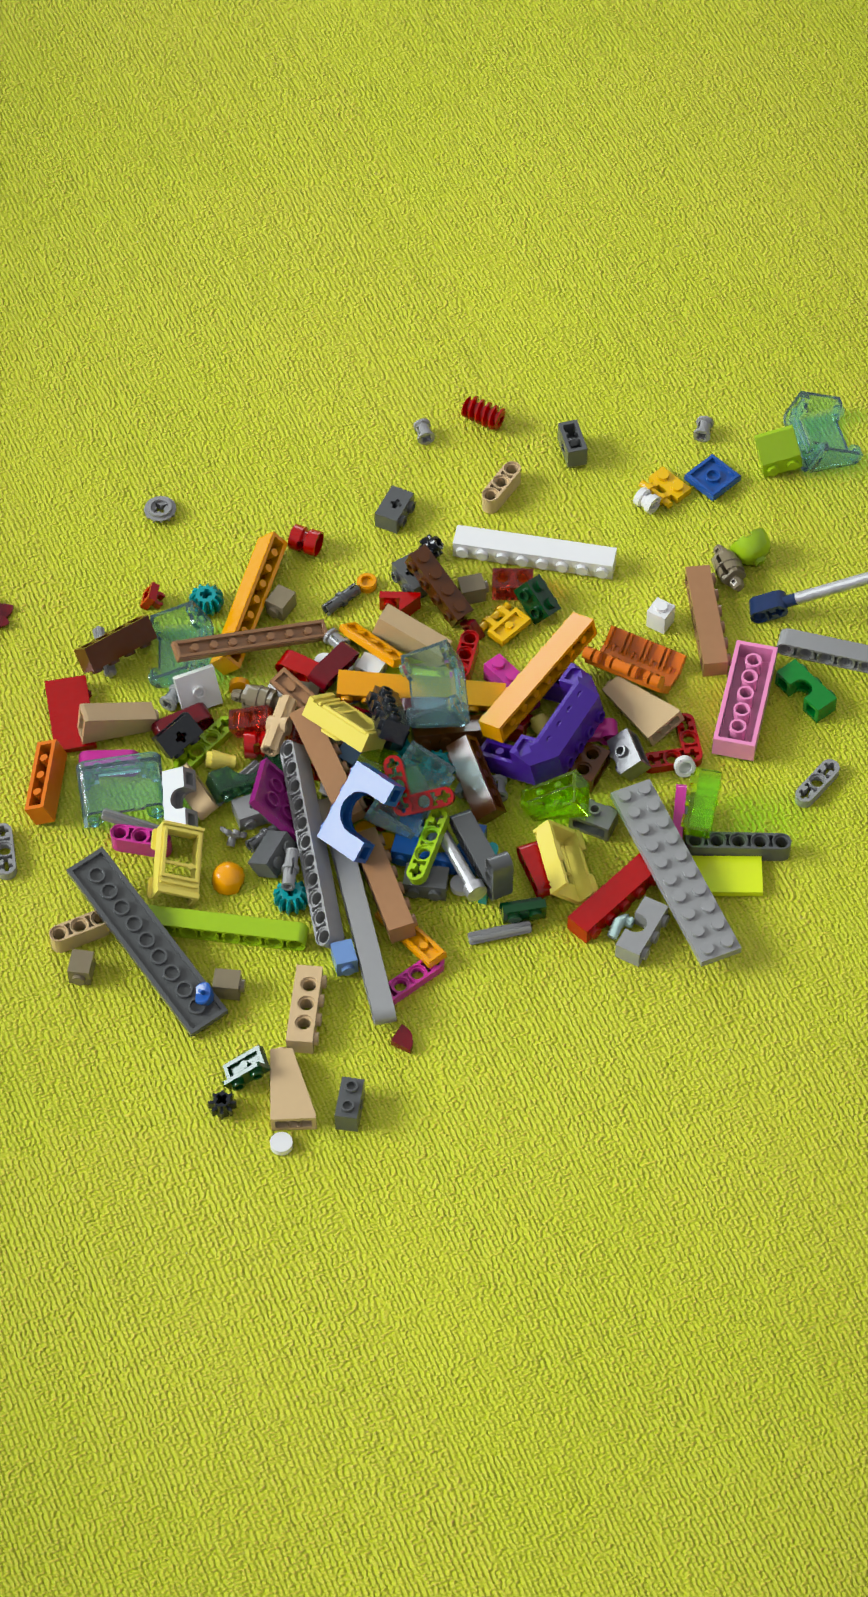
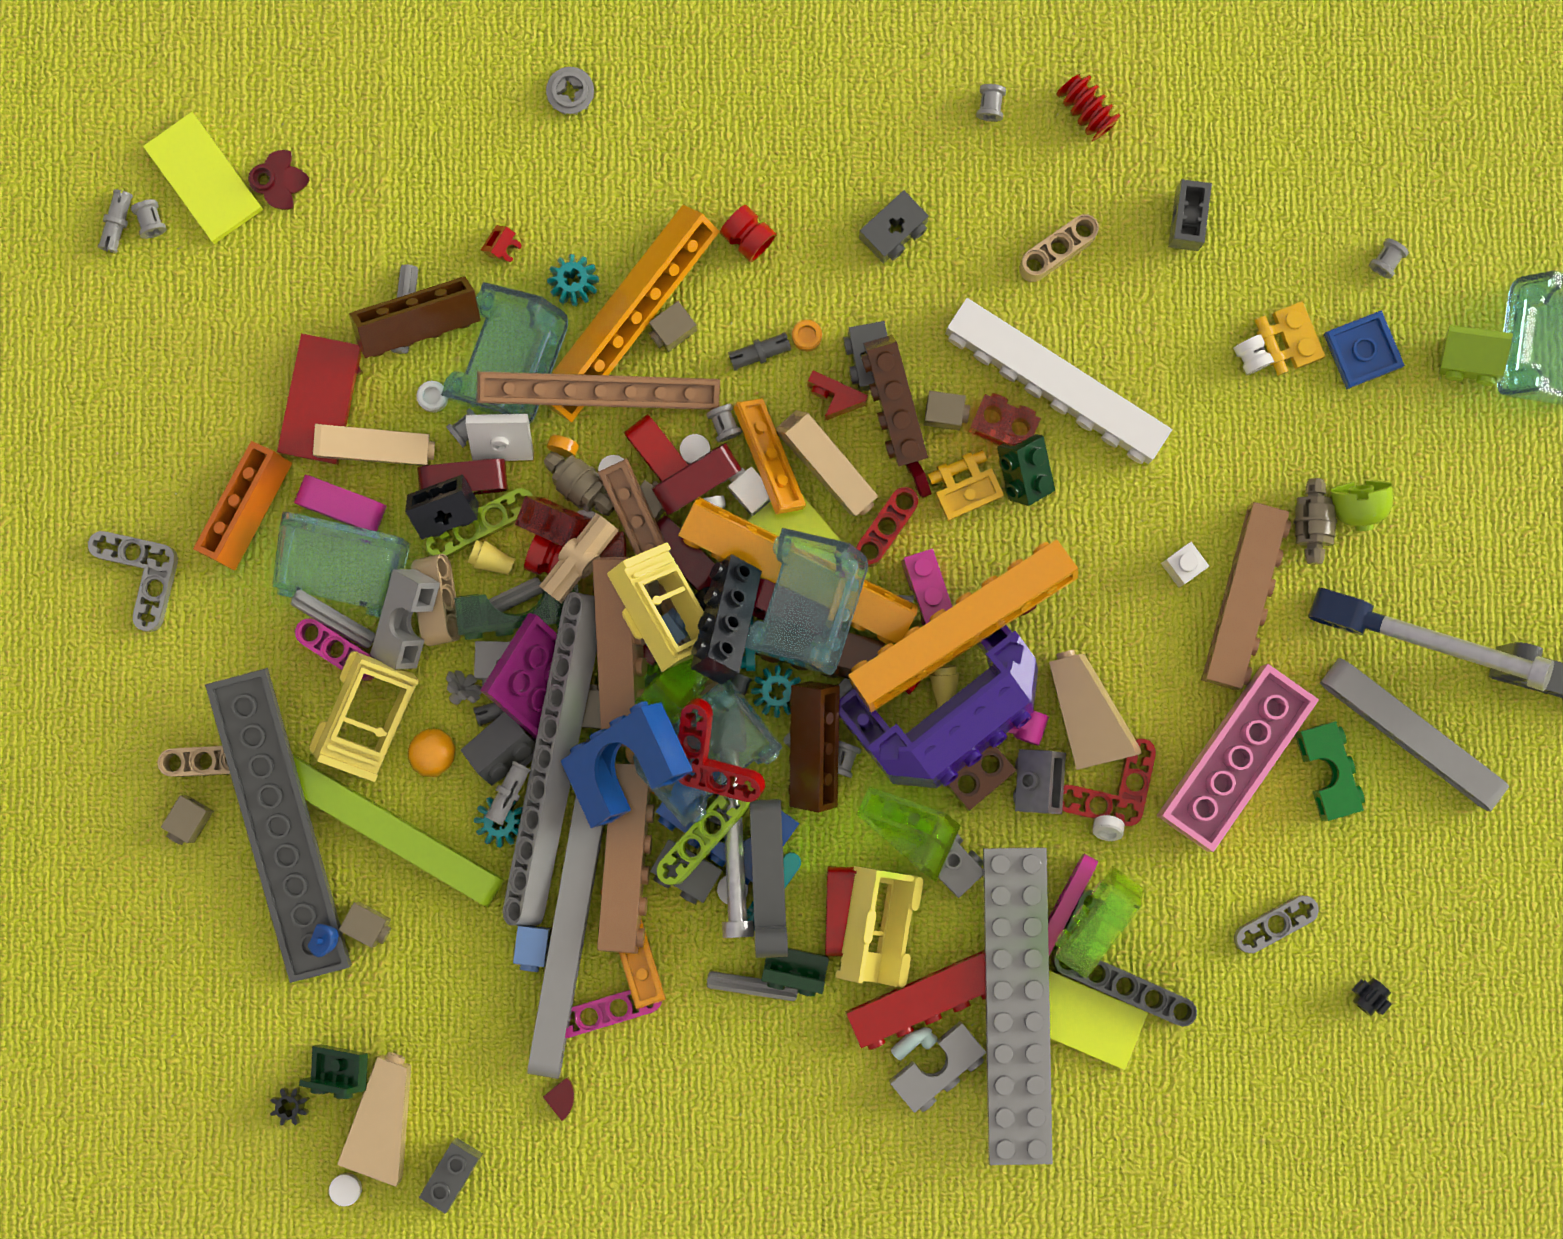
camera: 20 degrees right, 30 degrees up
tan brick [286,965,327,1054] -> none
black gear [419,534,444,558] -> none
orange hinge [582,625,688,694] -> none
none -> white tile [417,381,448,413]

